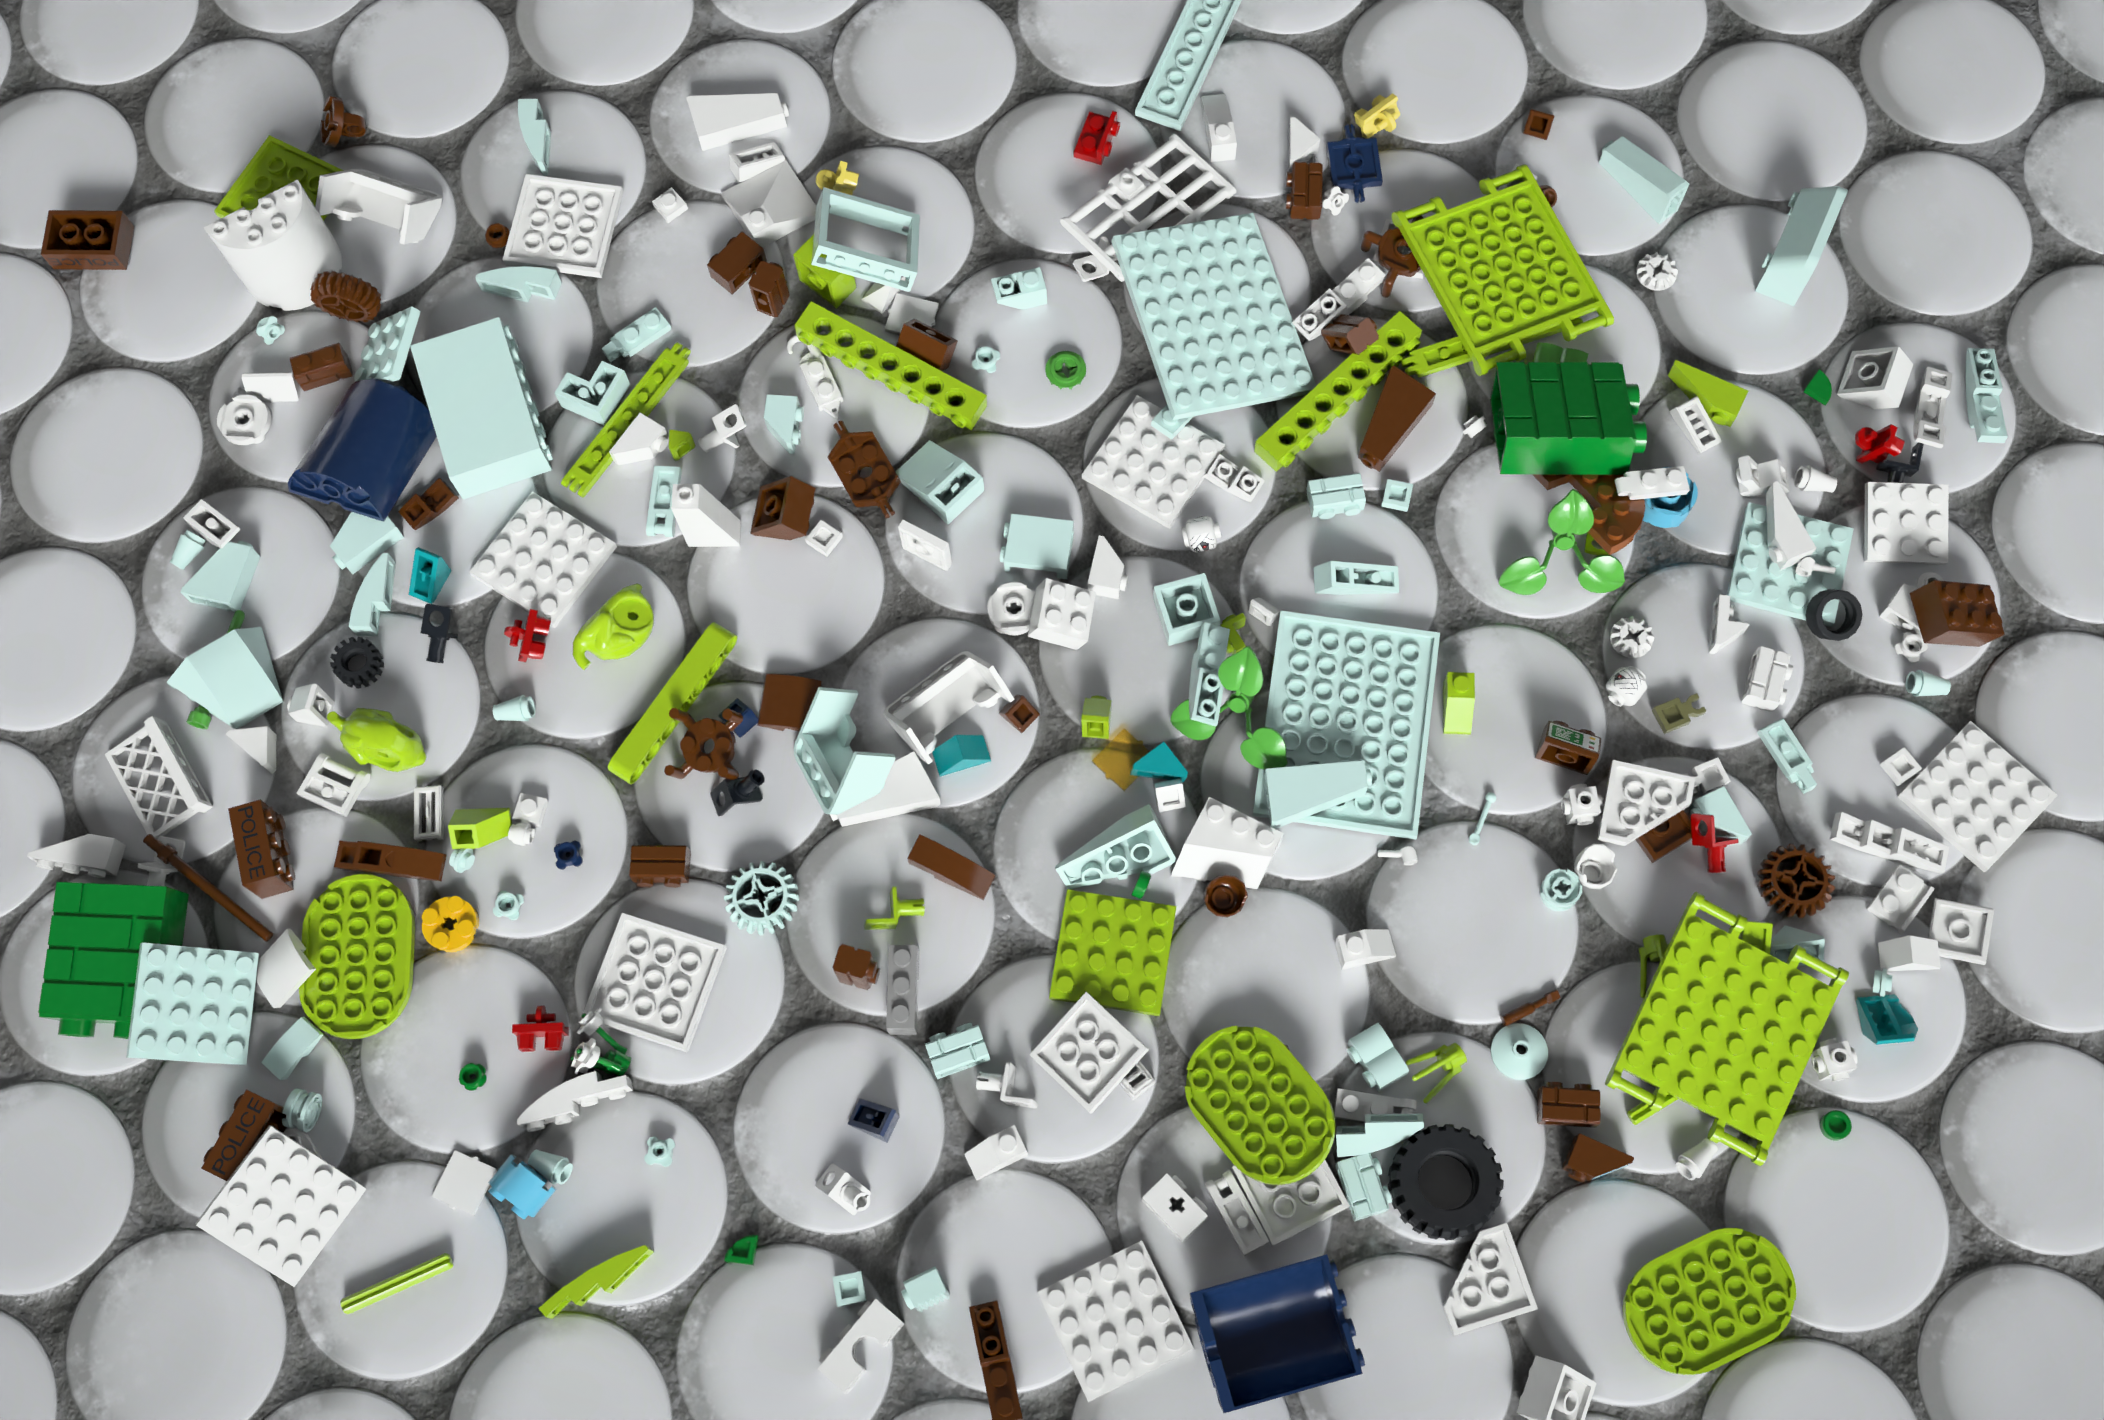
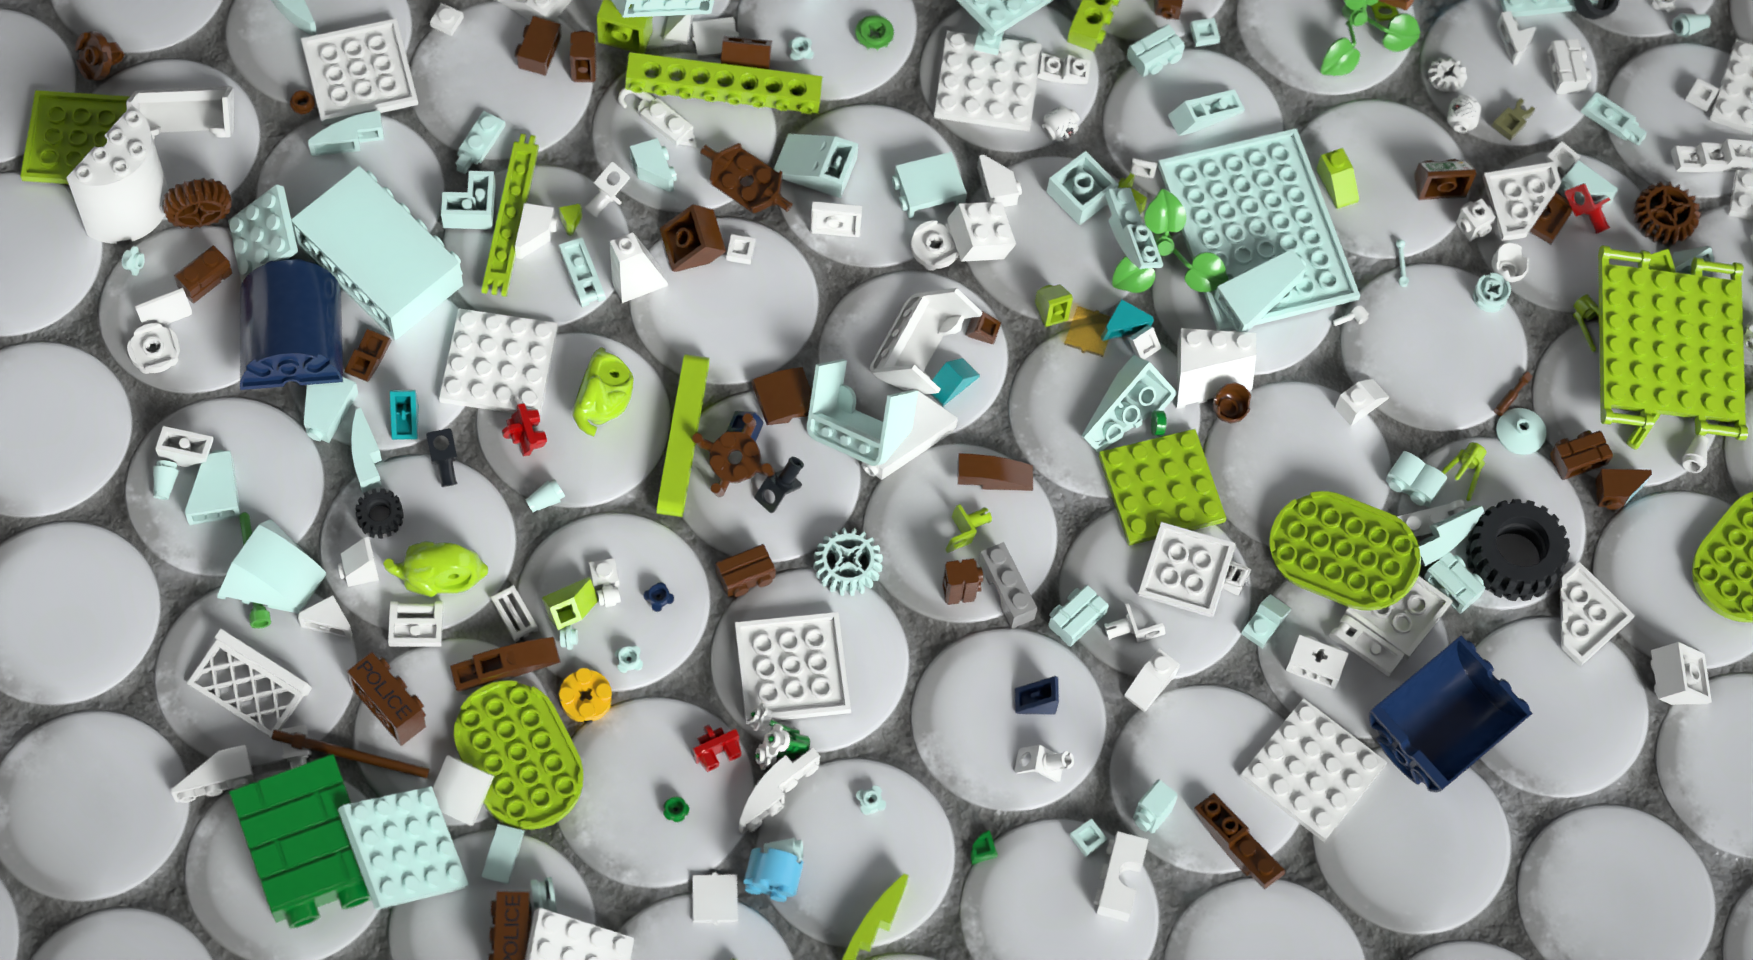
camera: 35 degrees left, 5 degrees down
none -> light aqua slope [1241,594,1291,649]

